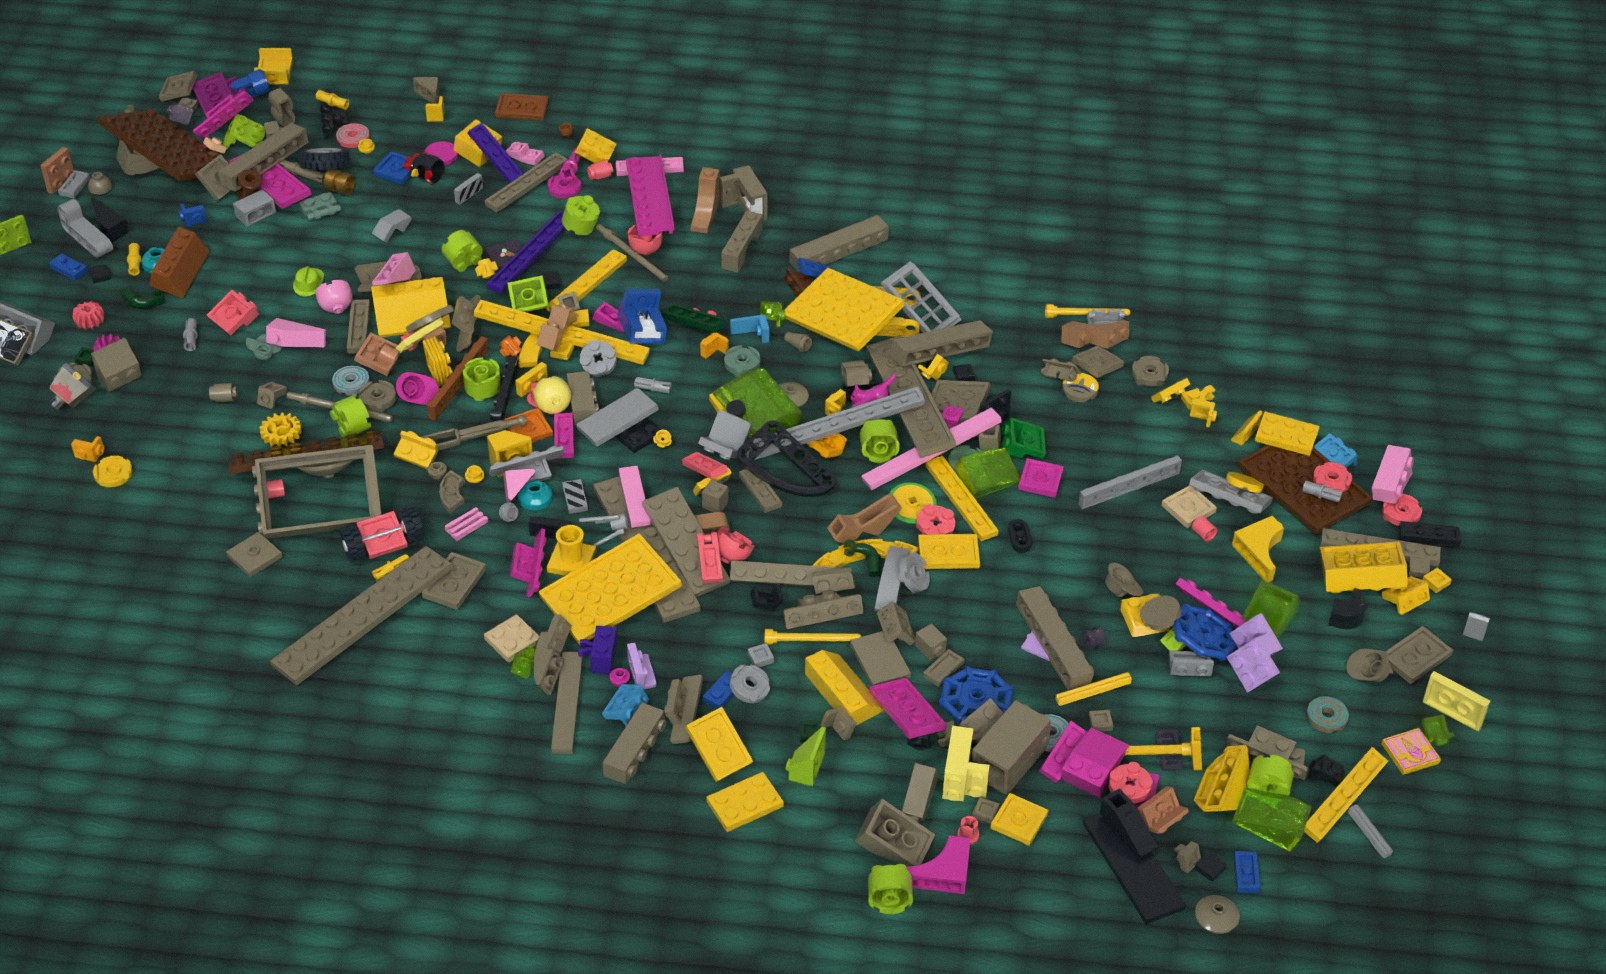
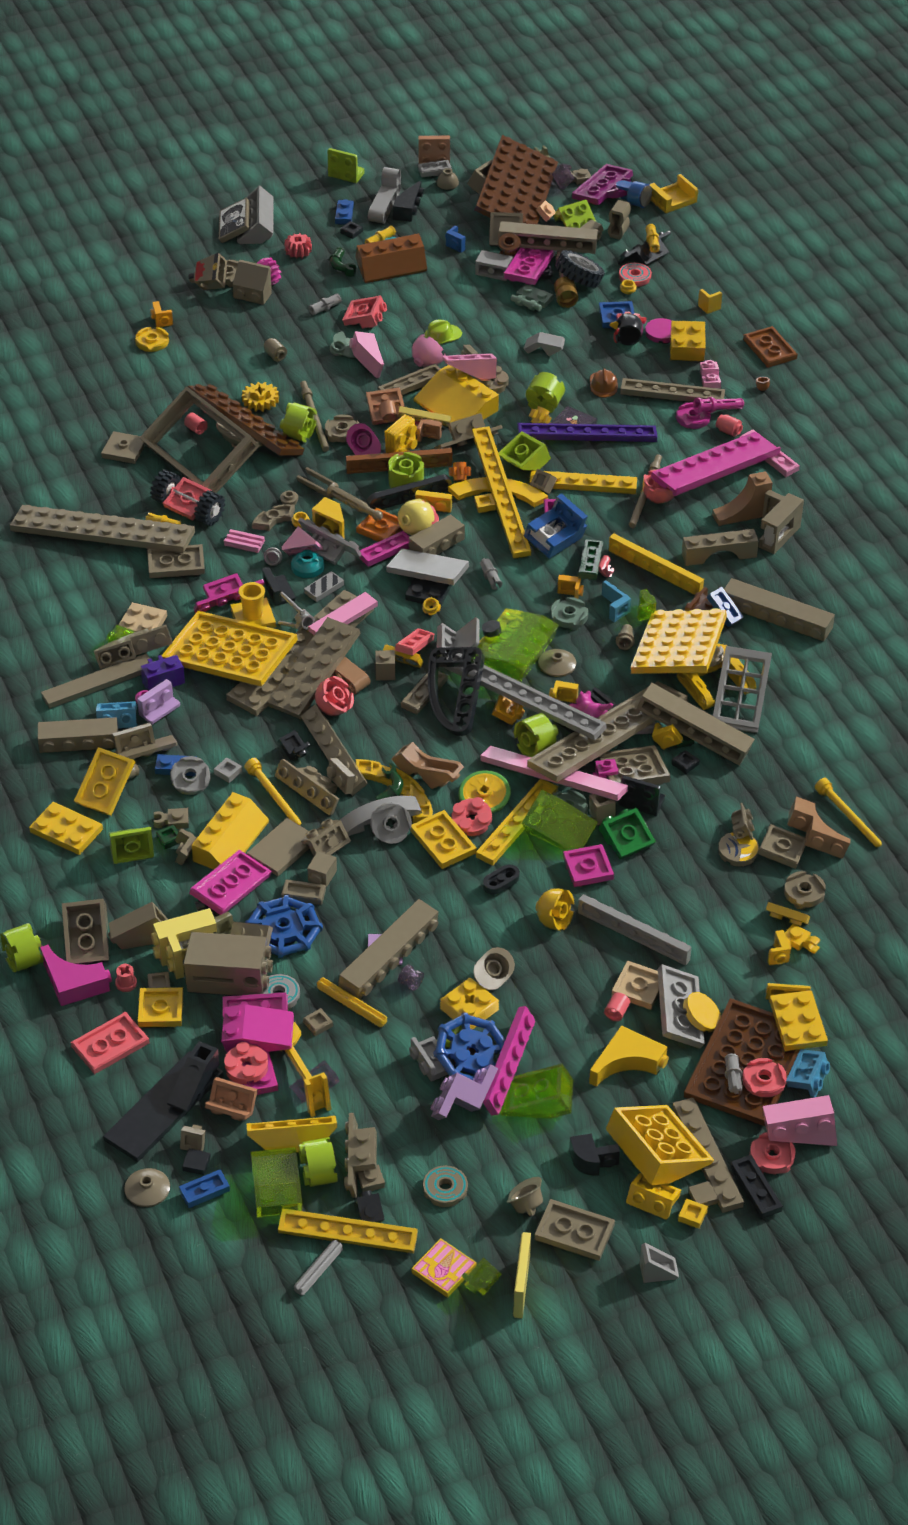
camera: 60 degrees right, 0 degrees up
dark tan tile [159,71,198,102] -> none
dark pink bracket [193,91,254,140] -> none
dark tan bracket [257,381,287,409] -> none
light grey tile [332,366,370,396] -> none
yellow bracket [393,431,438,469] -> none
dark tan tile [406,305,454,333] -> none
dark tan slope [413,77,440,104] -> none
light grey tile [454,173,483,205] -> none
dark purple plate [468,123,524,183] -> none
medium nougat arch [536,304,578,352] -> none
black tile [541,272,561,289] -> none
lime brick [562,195,600,235] -> none
yellow plate [575,128,616,163] -> none
light grey plate [580,340,617,377] -> none
coral plate [697,532,723,584] -> none
dark tan brick [841,360,872,387] -> none
light grey hinge [1087,309,1125,324] -> none
dark tan tile [1140,595,1182,630] -> none
none -> coral tile [71,1012,150,1075]
none -> dark tan plate [154,808,189,829]
none -> yellow cylinder [536,889,574,931]
none -> dark orange piece [590,368,618,398]
none -> yellow plate [609,533,704,595]

